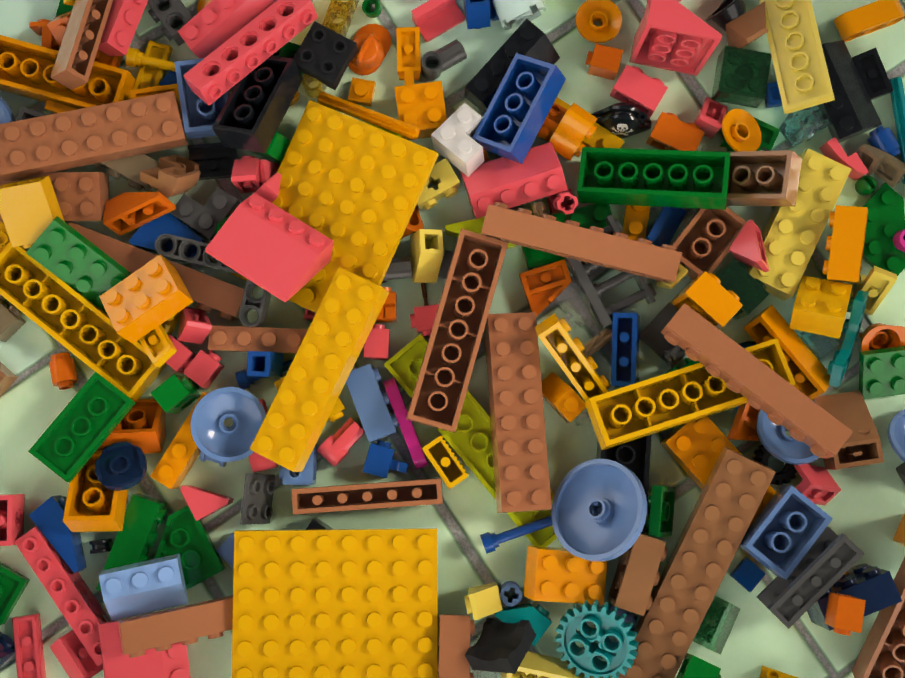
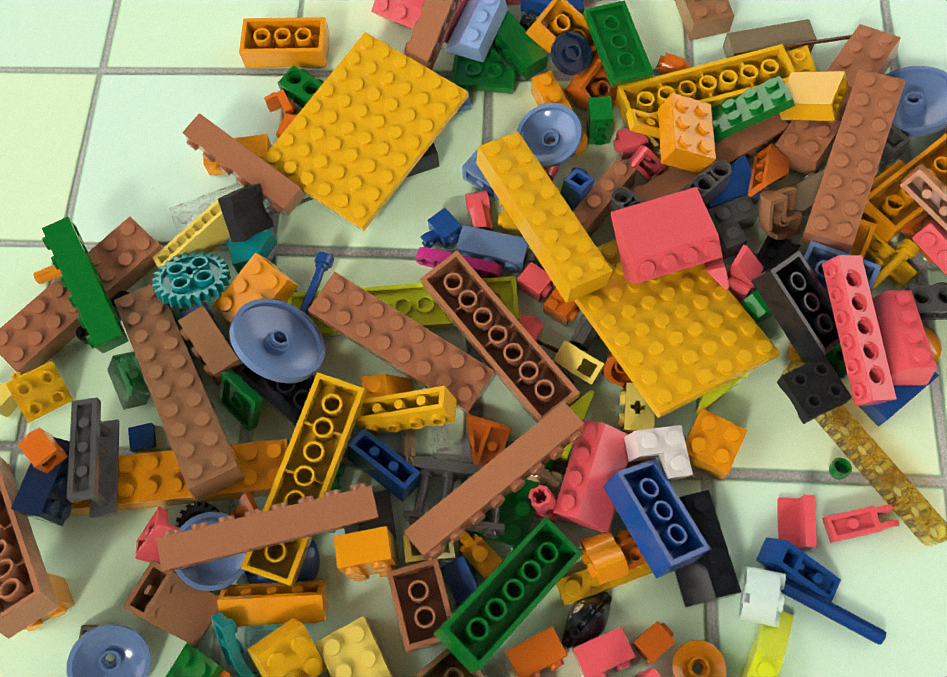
camera: 135 degrees right, 15 degrees down
coral slope [180,485,234,521] -> none
coral brick [183,350,225,389] -> none
dark grey hinge [240,473,276,525] -> none
nougat brick [291,478,443,515] -> none
light orange axle [317,92,420,140] -> none
orange piece [348,24,391,76] -> none
light orange plate [348,77,376,107] -> none
light orange hinge [396,27,421,85] -> none
dark grey piece [421,39,467,80] -> none
yellow brick [421,436,469,490] -> none
light yellow slope [464,582,503,620] -> none
medium blue bush [499,581,522,606] -> none
clear green brick [714,259,769,321] -> none
coral slope [729,219,770,272] -> none
medium blue brick [740,484,833,579] -> none

